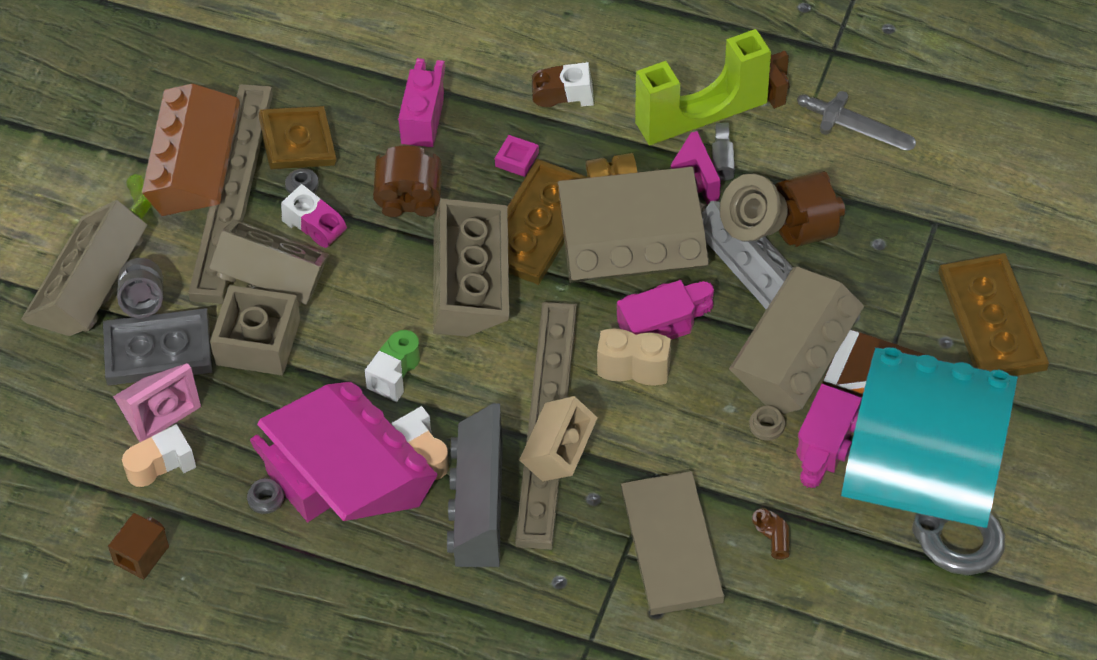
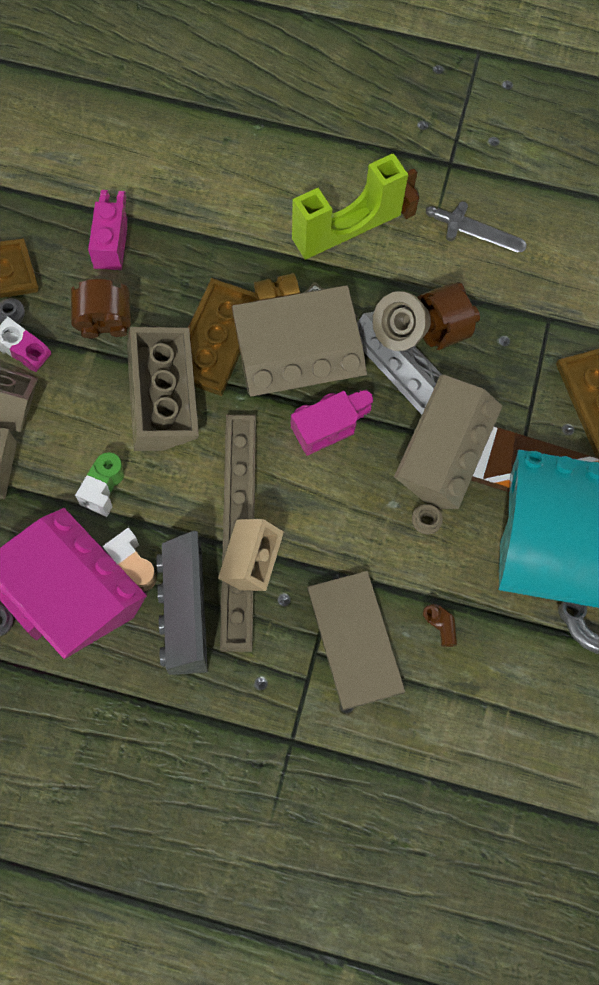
camera: 10 degrees left, 15 degrees up
dark pink plate [494,135,539,177] -> none
leg [532,62,594,107] -> none
tan brick [597,329,671,386] -> none
dark pink slope [671,131,720,204] -> none
flat silver bar [712,123,735,181] -> none
dark pink hinge [796,384,862,489] -> none

